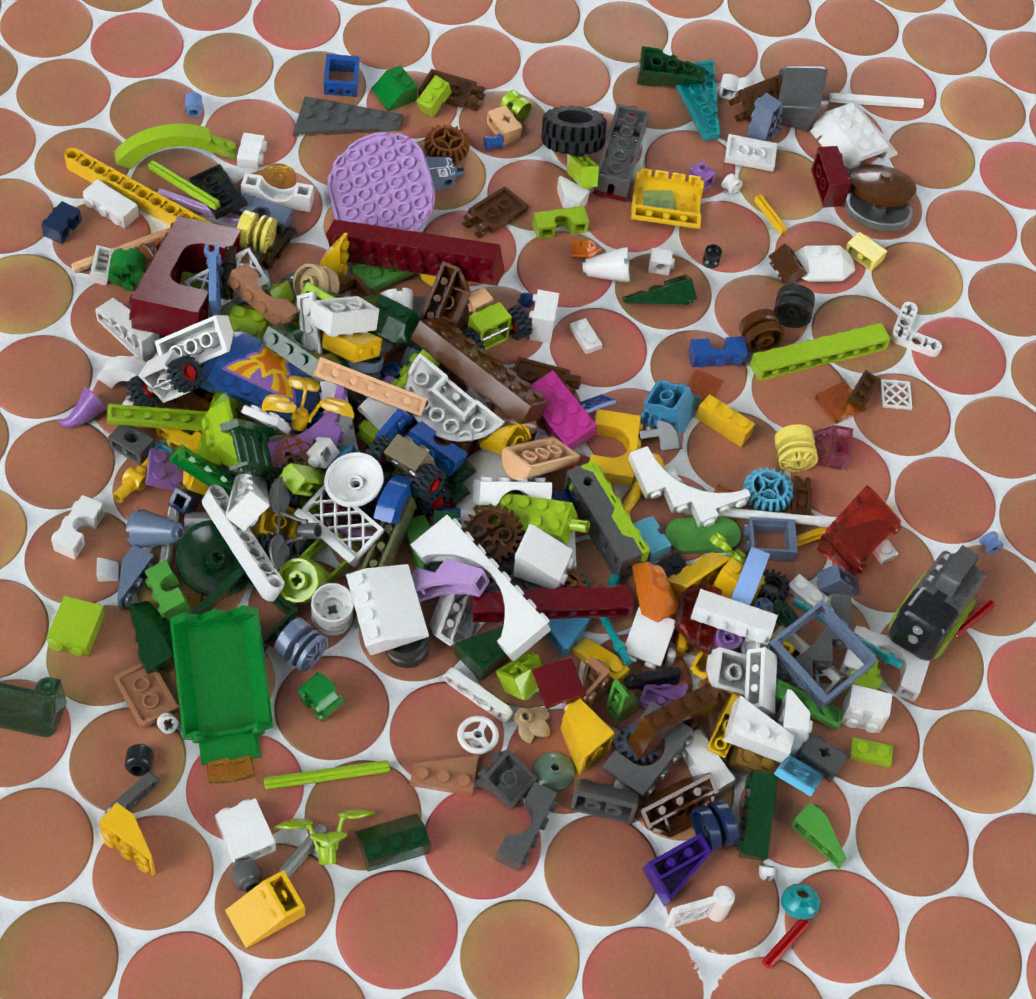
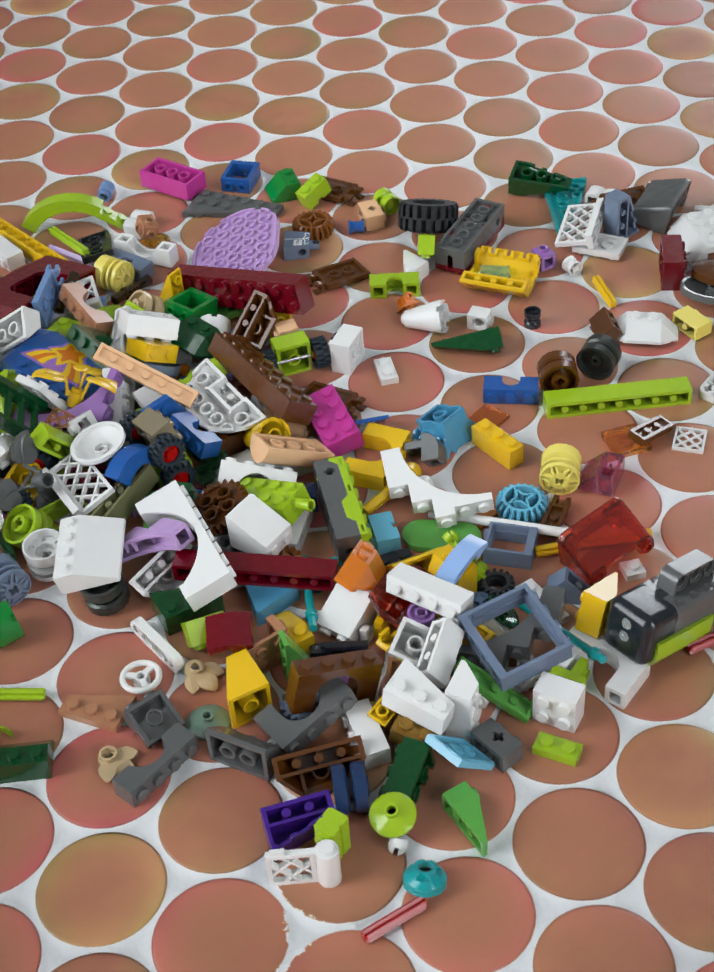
camera: 25 degrees right, 15 degrees down
none -> tan plate [98,746,138,783]
none -> nougat brick [135,214,159,240]
none -> dark pink brick [140,157,207,201]
none -> green window [165,287,218,322]
none -> lime brick [314,807,351,860]
none -> lime dish [369,792,417,838]
none -> white fence [555,197,605,250]
none -> yellow slope [575,572,618,639]

